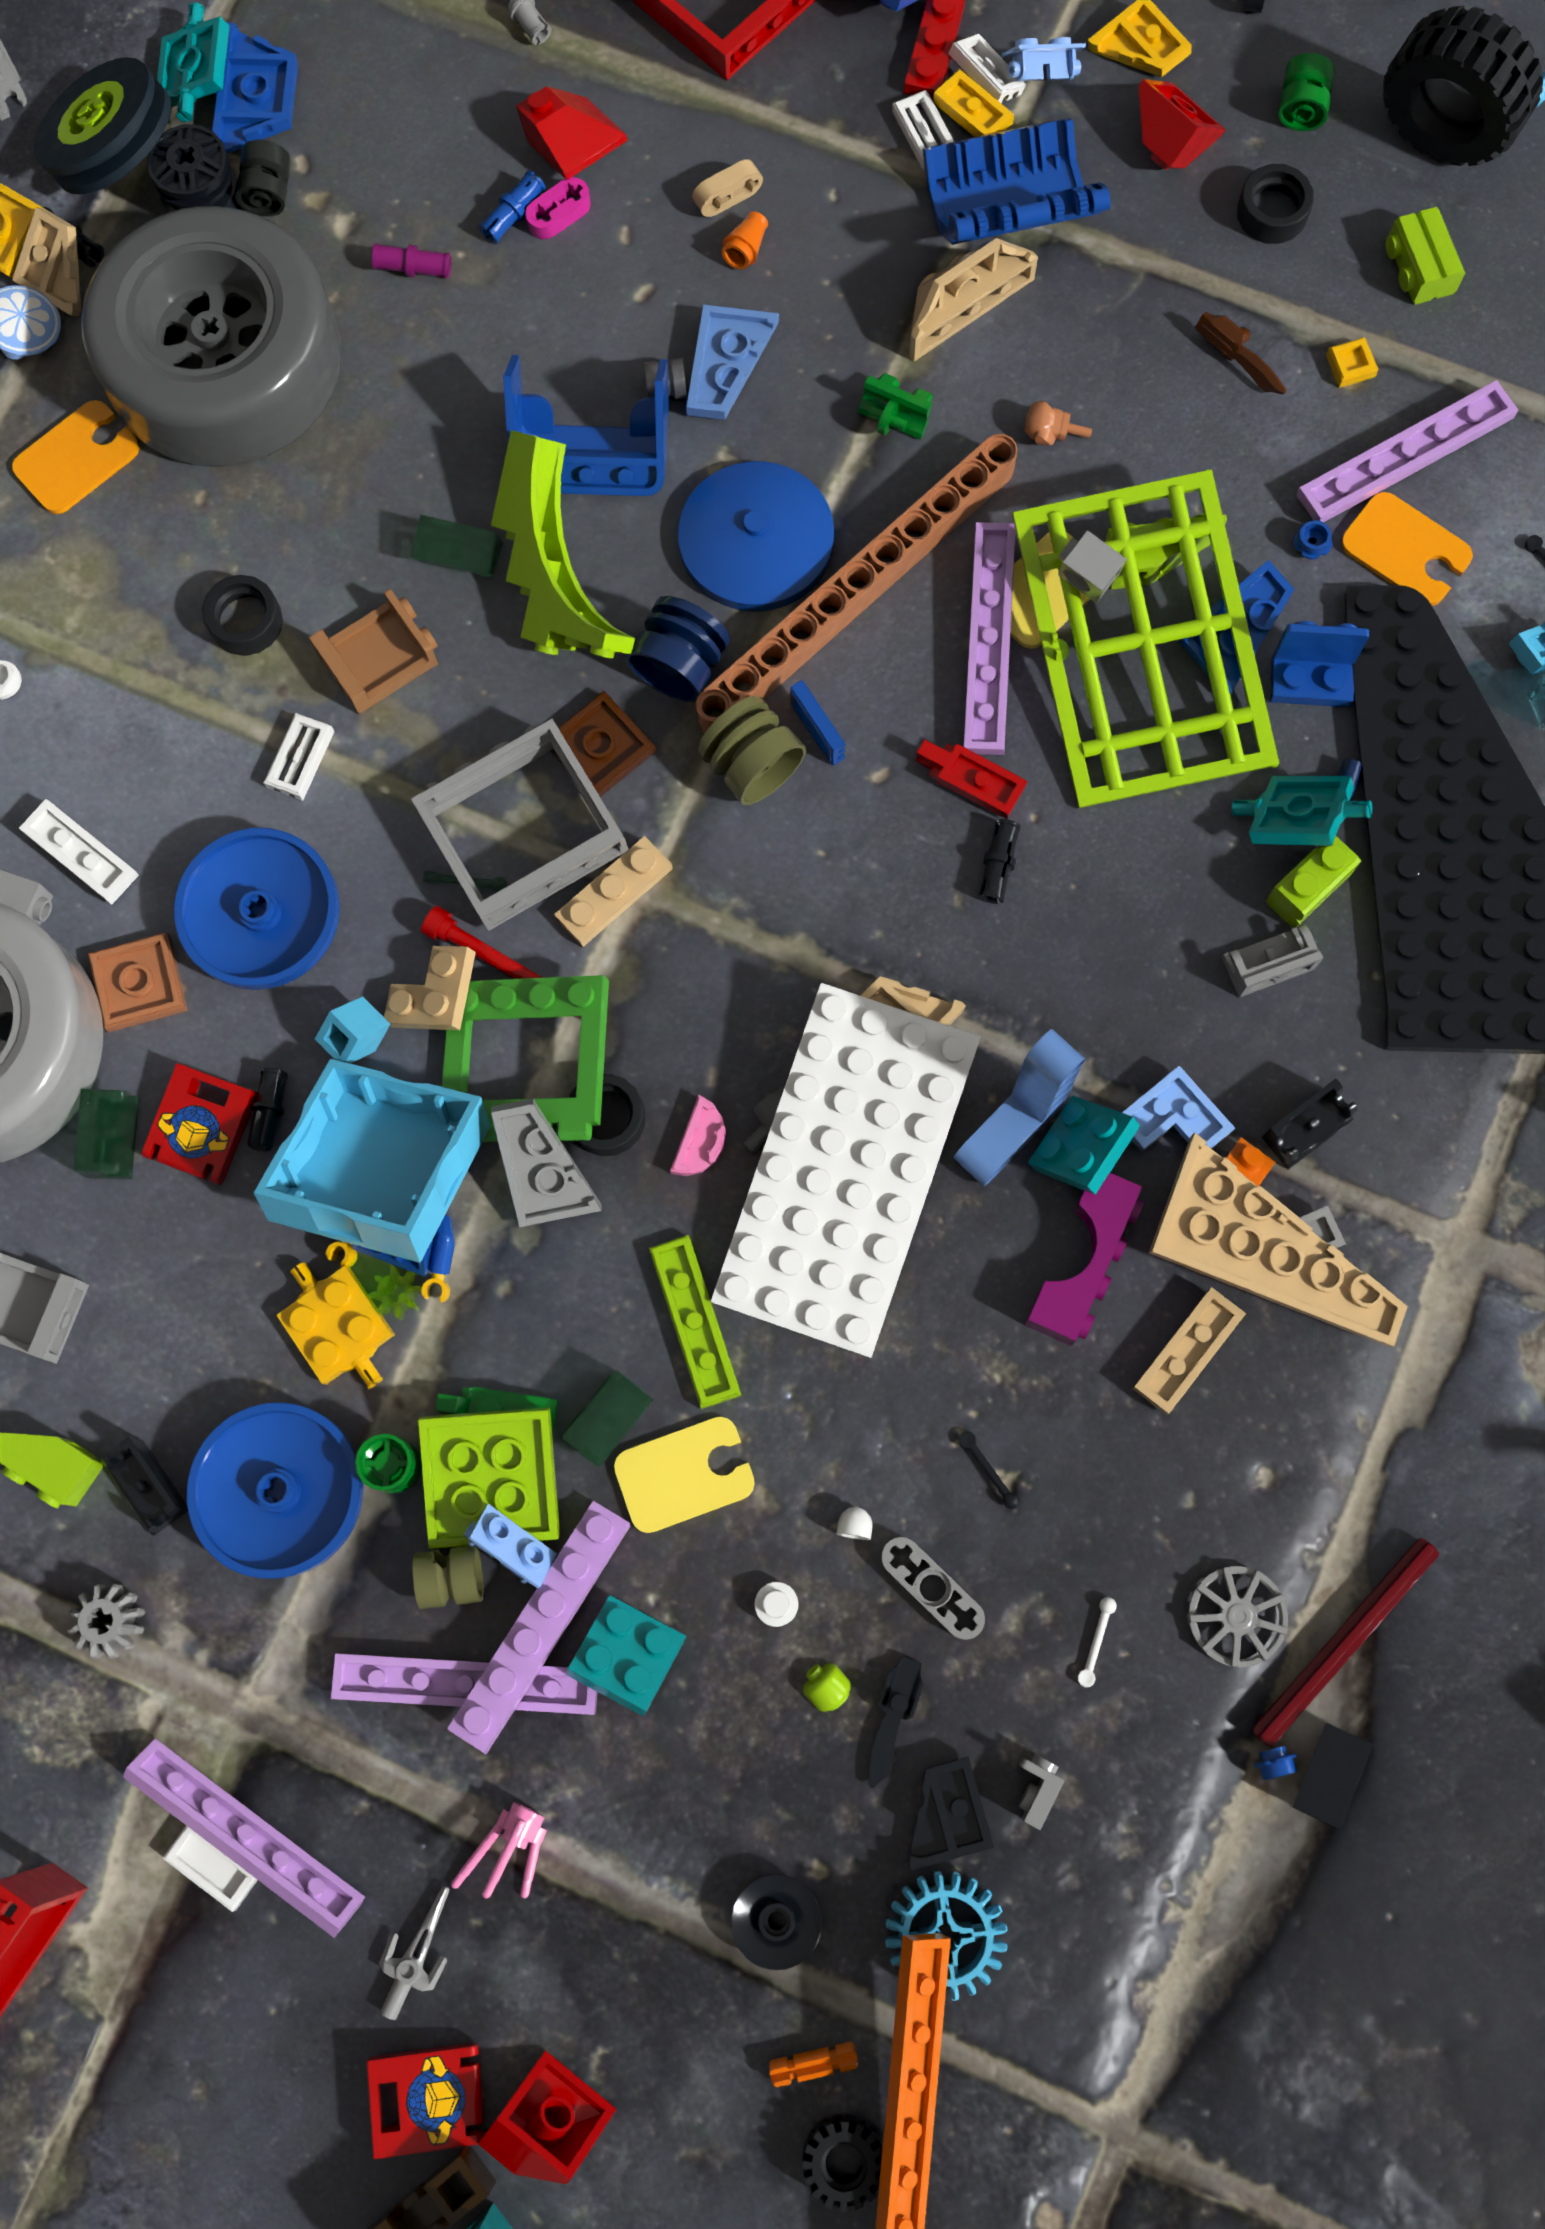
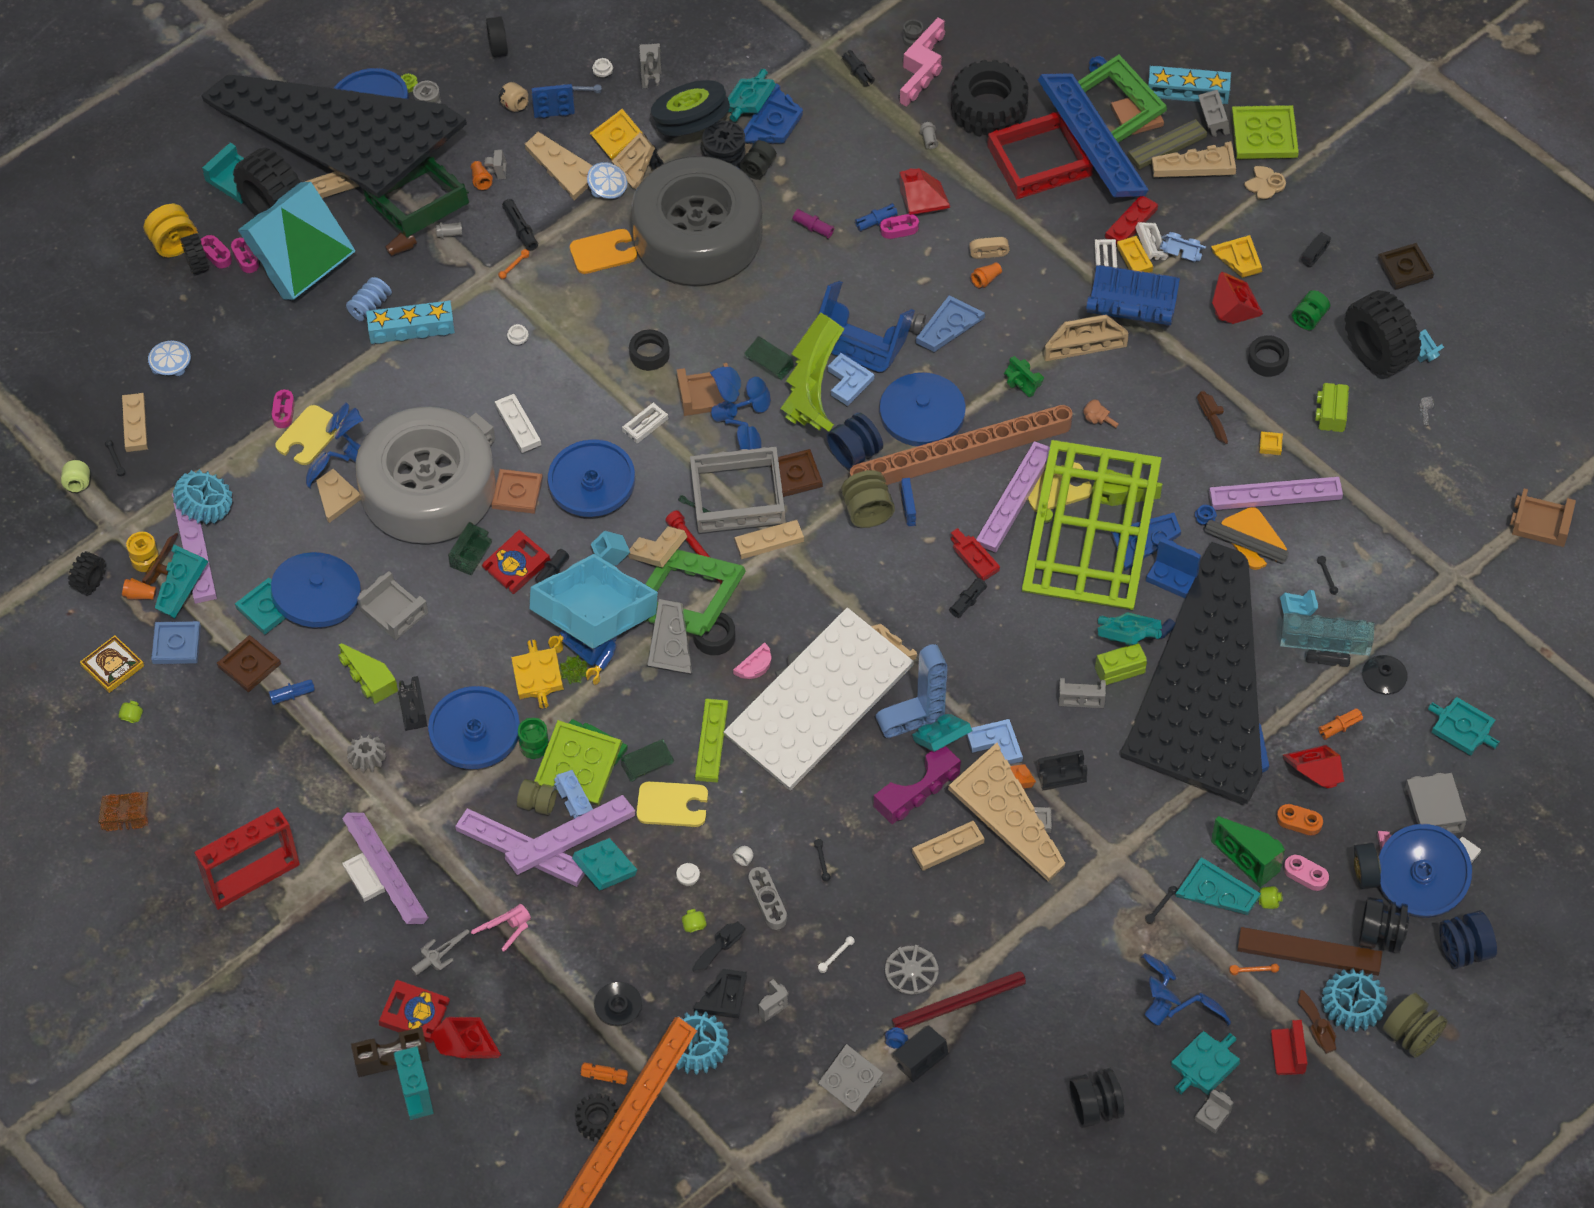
camera: 20 degrees right, 20 degrees down
light grey brick [1058,530,1127,603] -> none
none -> blue plant [710,367,771,450]
none -> light grey hinge [819,1044,884,1112]
none -> light blue plate [828,353,874,406]
none -> dark grey axle [1205,520,1289,563]

